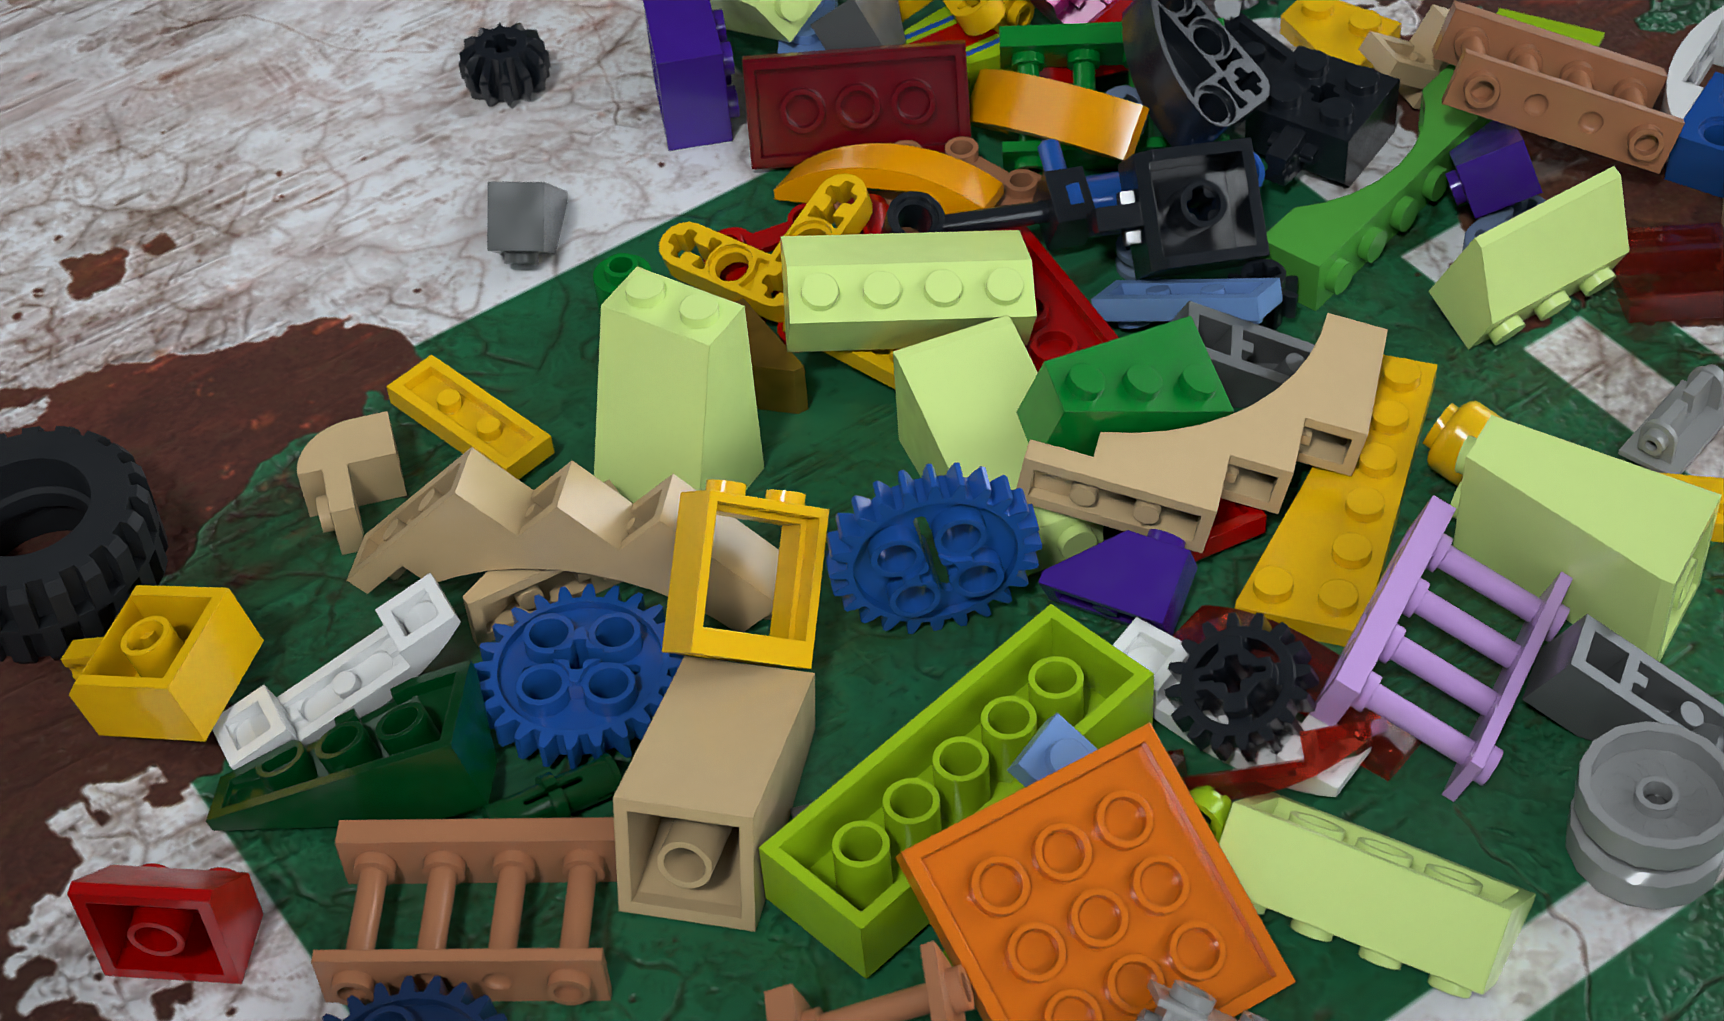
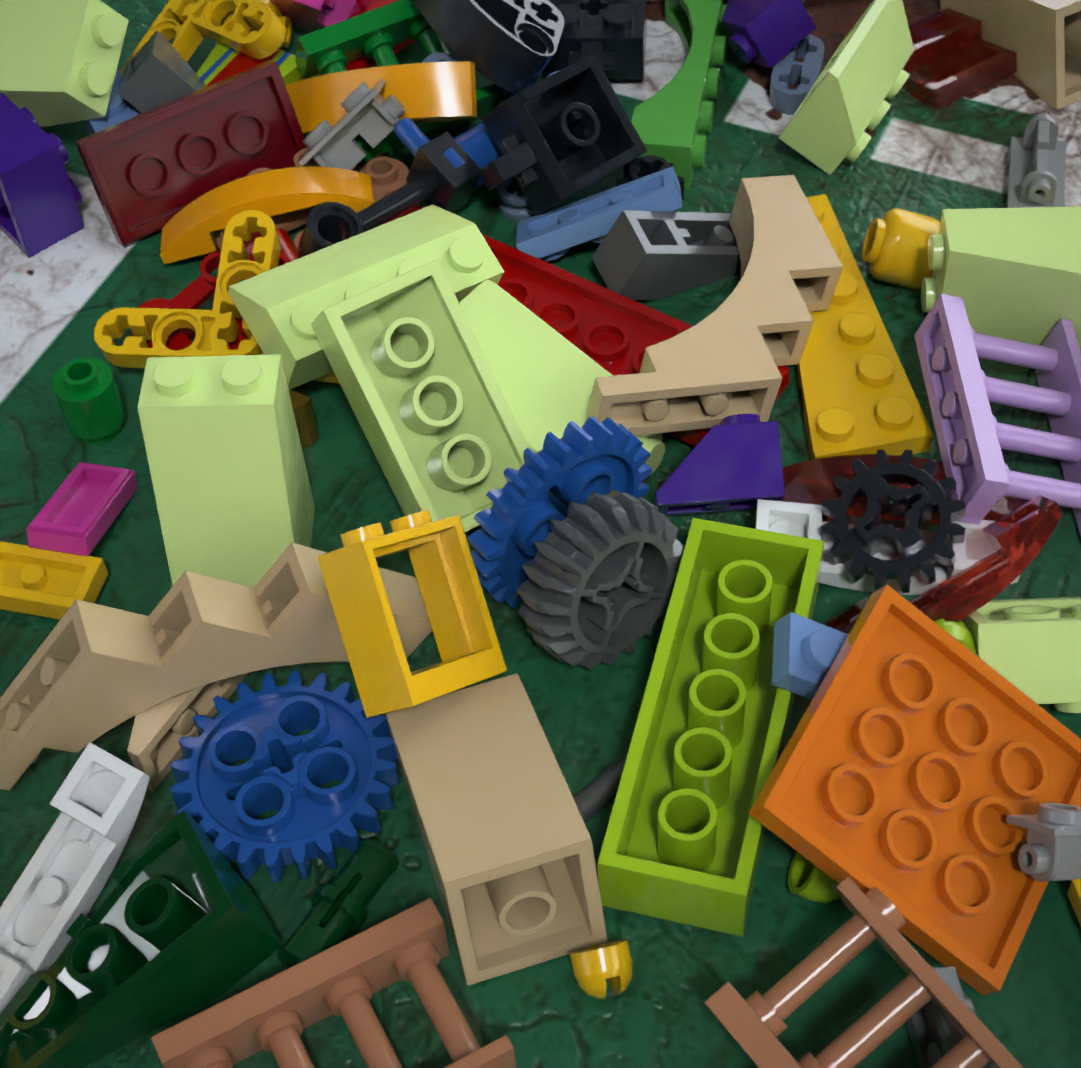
camera: 30 degrees left, 5 degrees up
green wedge [1016,316,1234,457] -> none
none -> dark pink tile [26,462,137,556]
none -> light grey hinge [299,78,406,170]
none -> yellowish green slope [311,258,529,532]
none -> dark grey gear [516,489,685,670]
none -> yellow hinge [569,940,633,1000]

